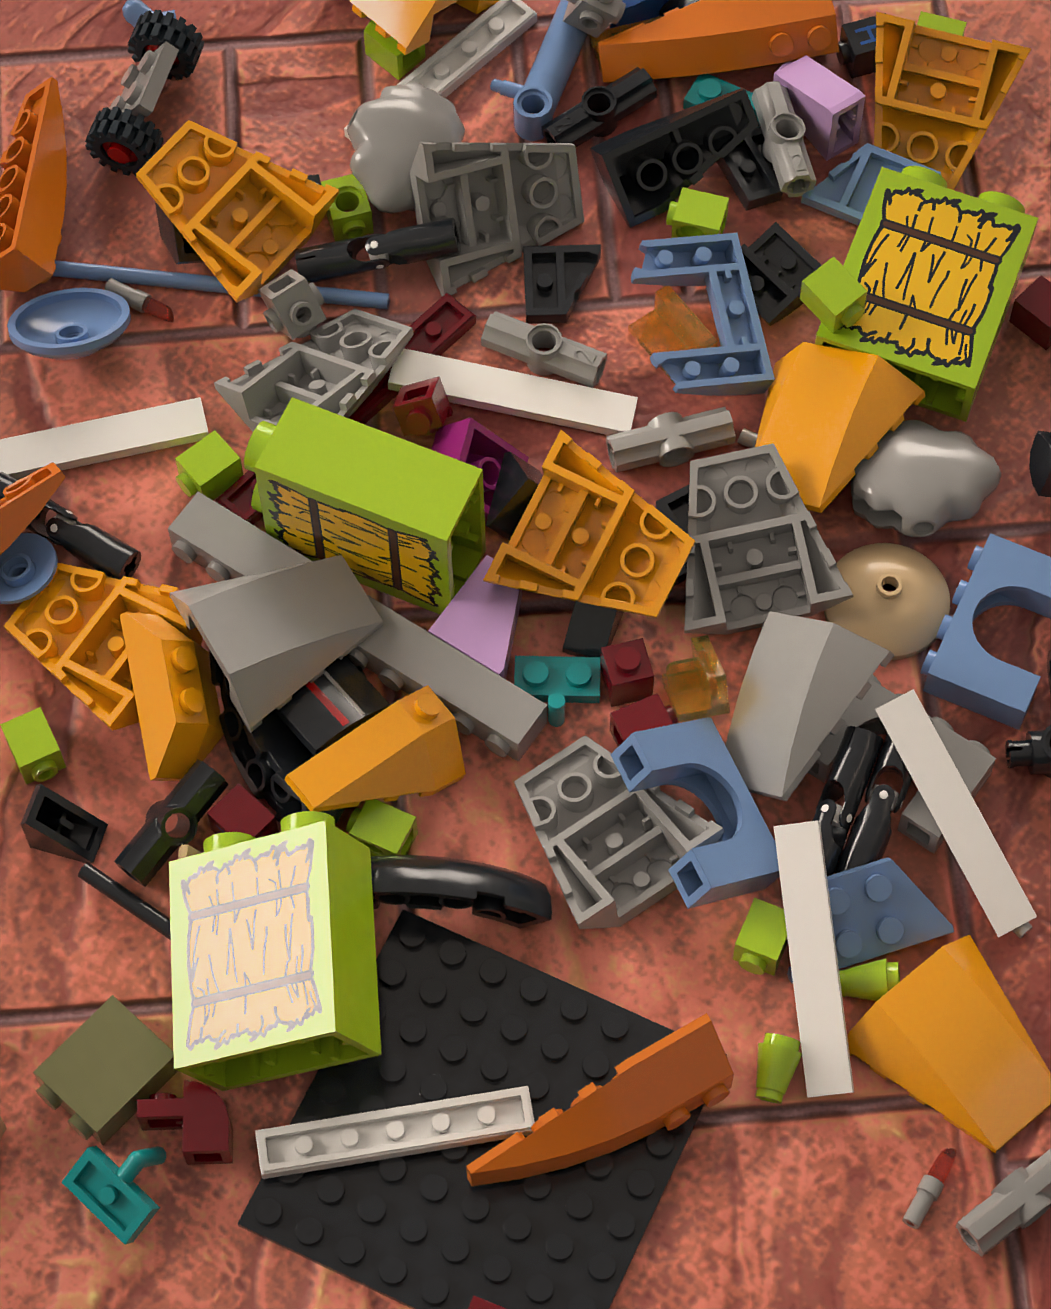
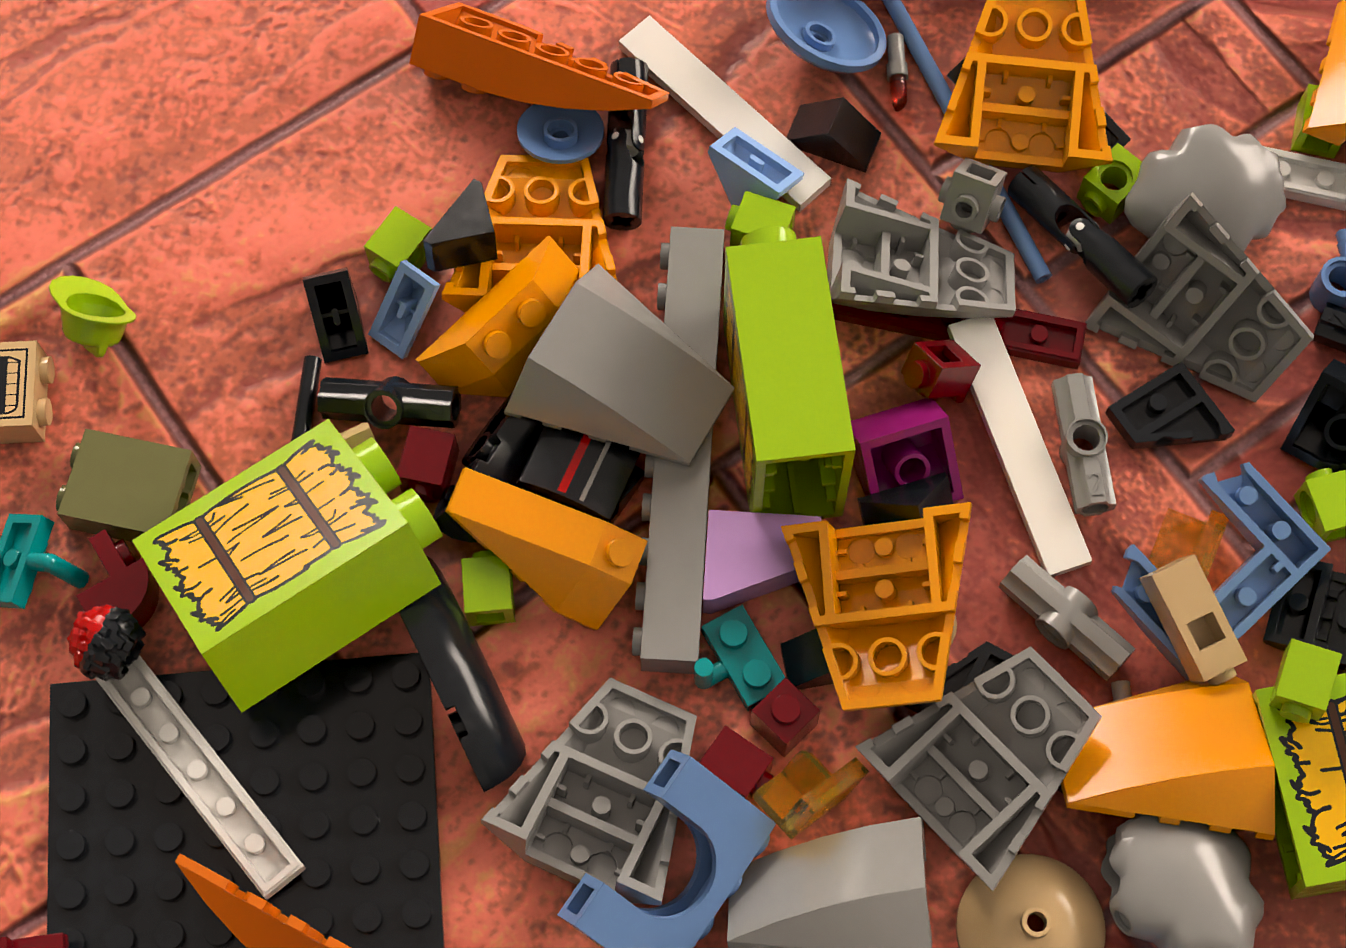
camera: 60 degrees right, 5 degrees up
none -> black piece [67,604,146,681]
none -> light blue slope [368,259,440,359]
none -> black slope [423,179,498,272]
none -> light blue slope [708,127,804,206]
none -> black slope [786,97,881,173]
none -> tan brick [1139,554,1248,685]

